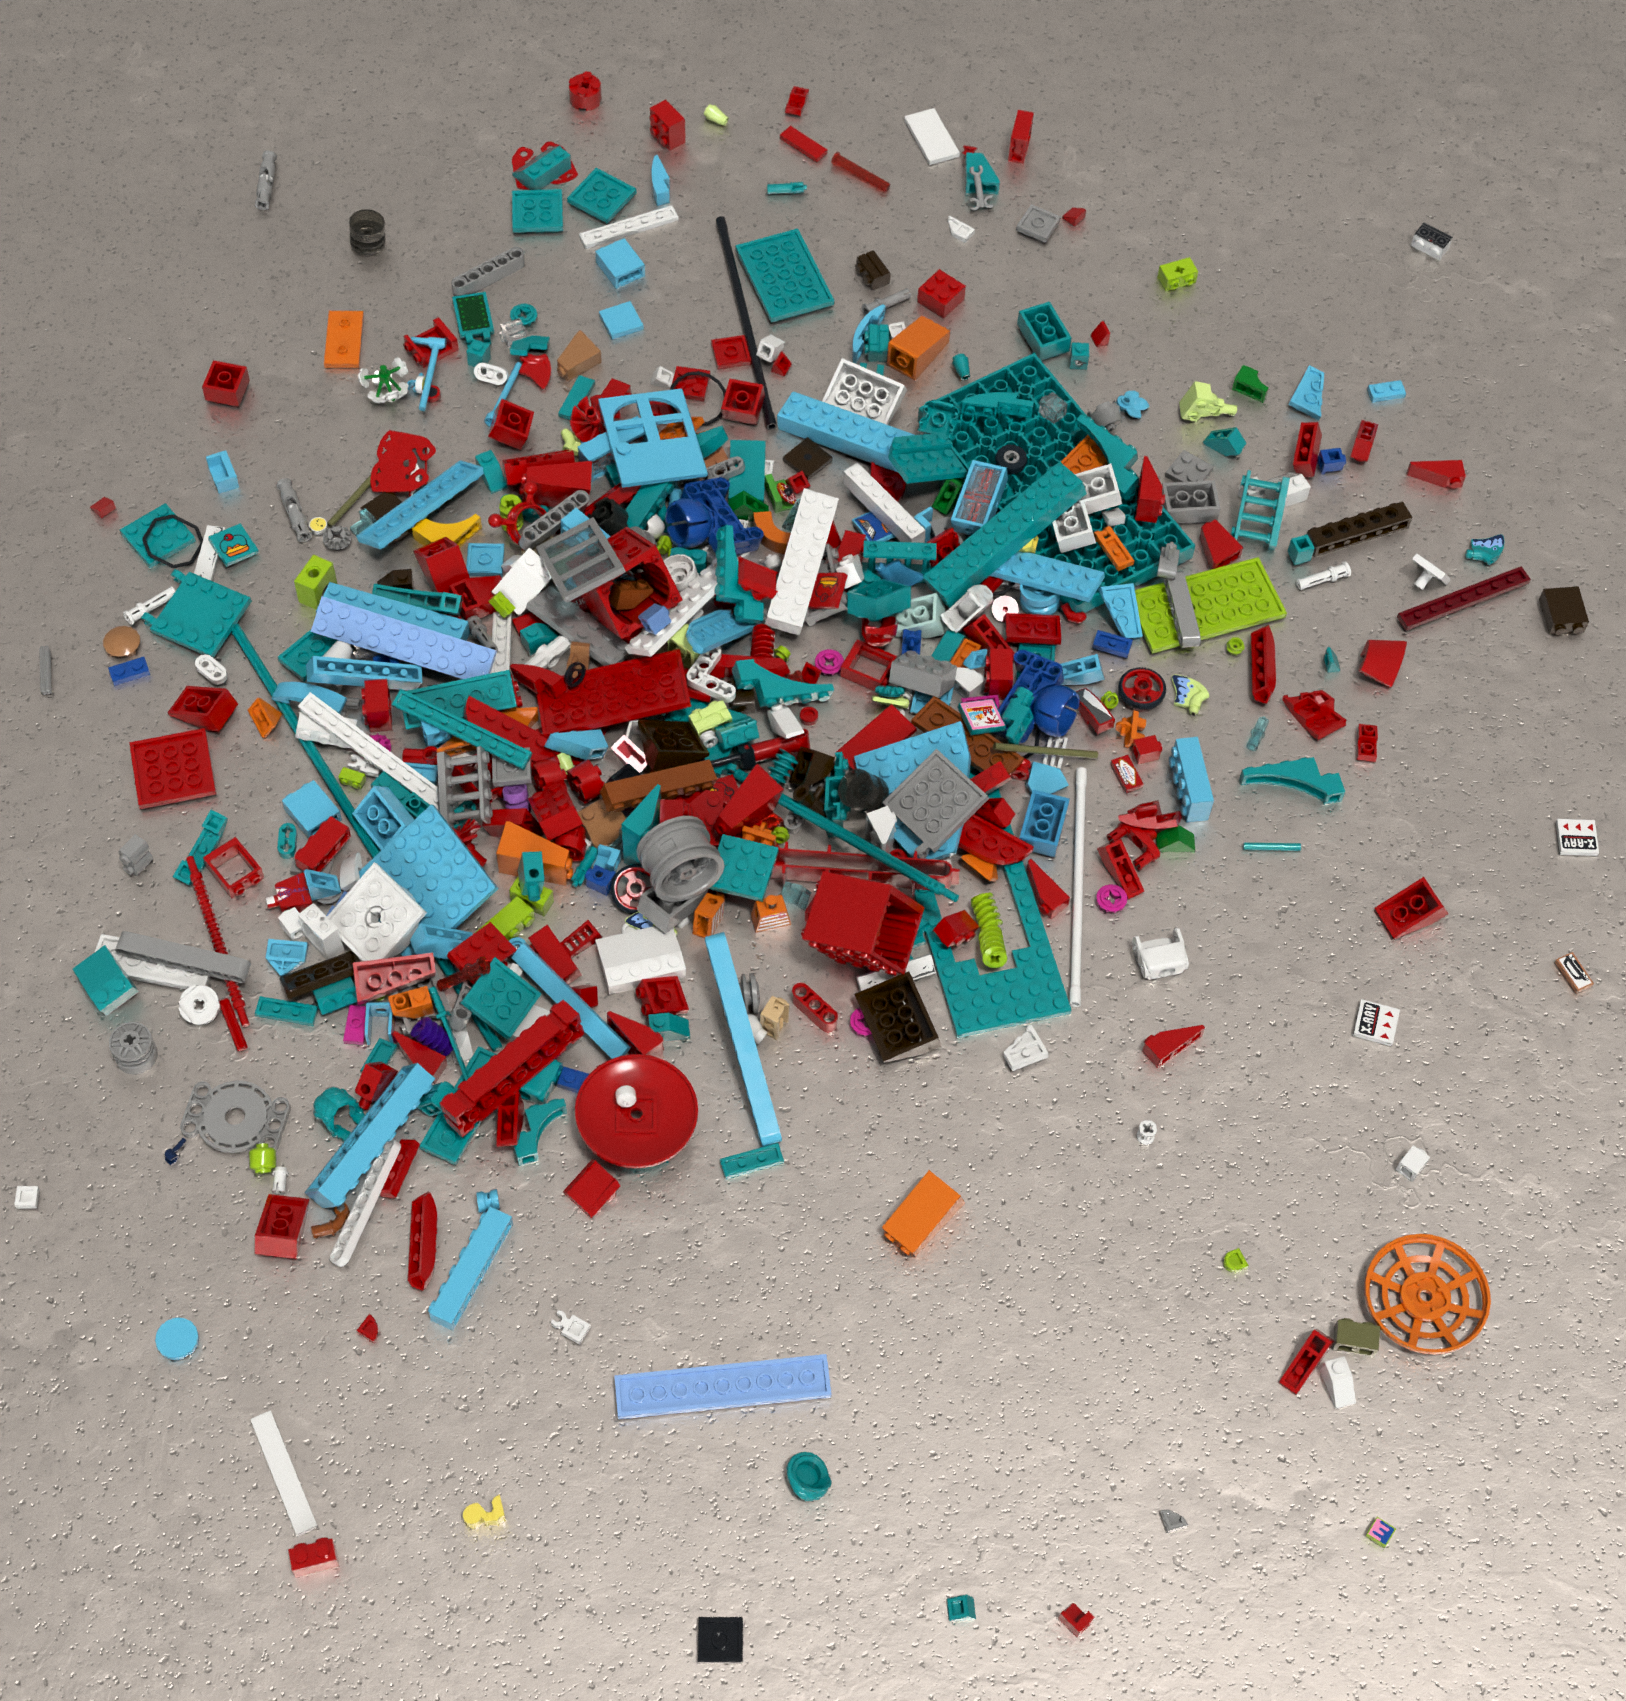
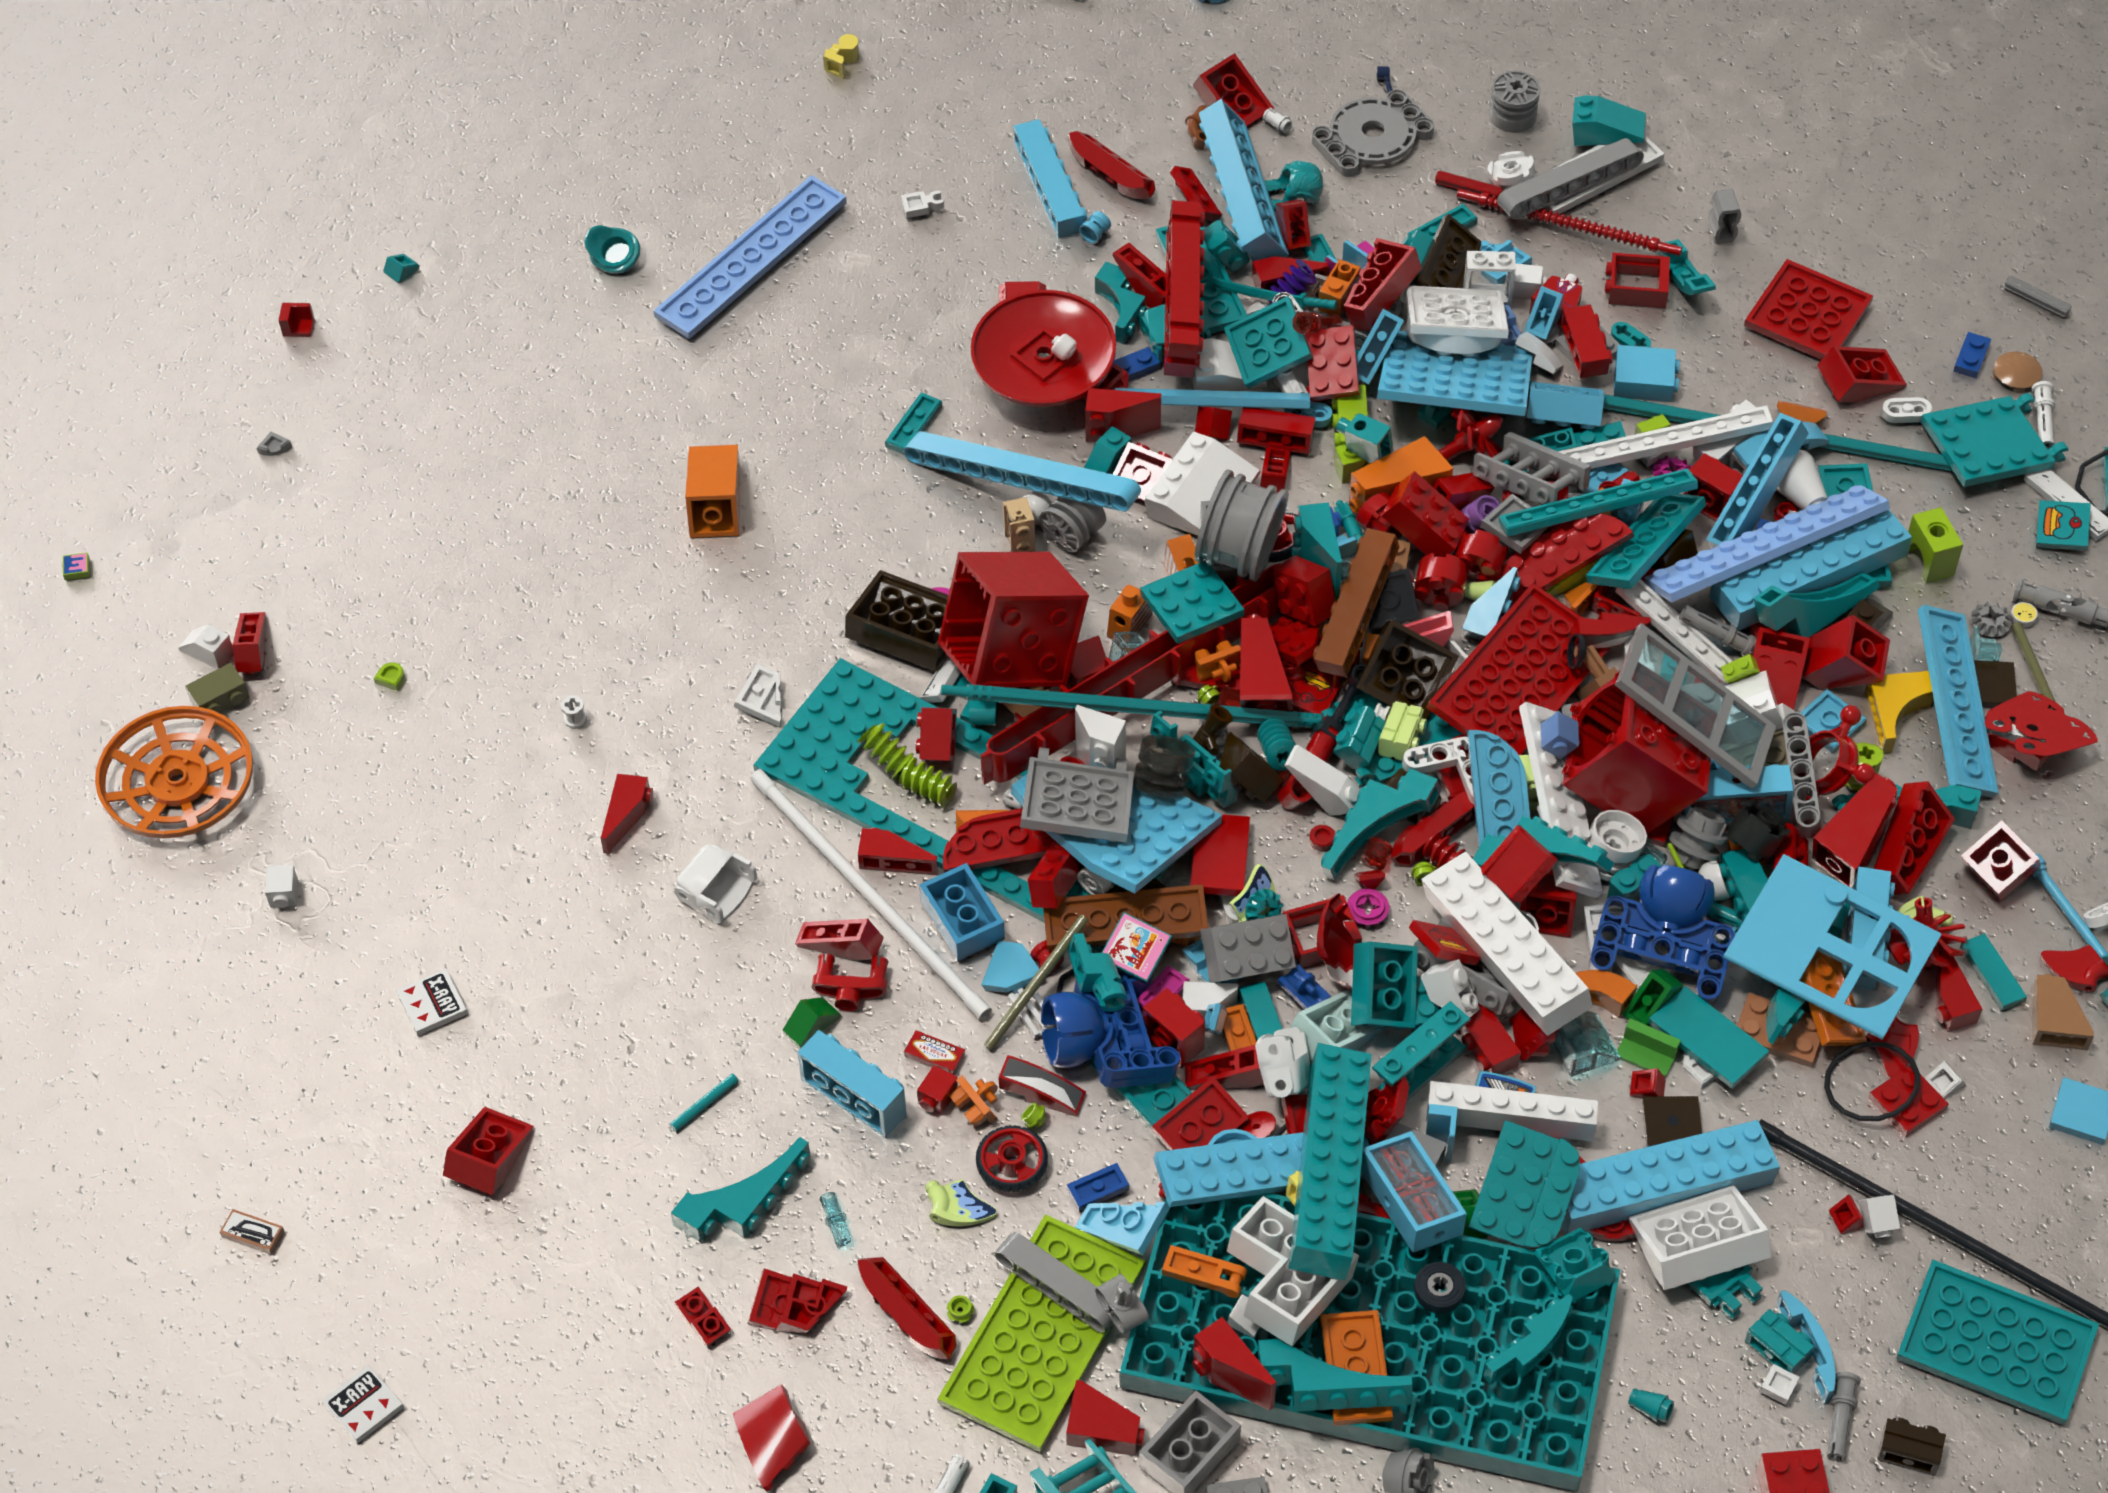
camera: 140 degrees right, 5 degrees down
lime head [249,1143,277,1174] -> none
white beam [330,1138,401,1267] -> none
red tile [356,1314,379,1344] -> none
light grey beam [679,456,745,491] -> none
black tile [698,1617,743,1664] -> none
red tile [711,335,751,370] -> none
red brick [721,379,765,425] -> none
piece [777,483,796,504] -> none
orange slope [887,316,950,381] -> none
red slope [974,798,1016,828] -> none
clear brick [1039,392,1068,424] -> none
medium azure slope [1054,654,1105,685] -> none
dark pink gear [1096,884,1127,913] -> none
red slope [1118,800,1182,829] -> none
teal slope [1324,647,1340,673] -> none

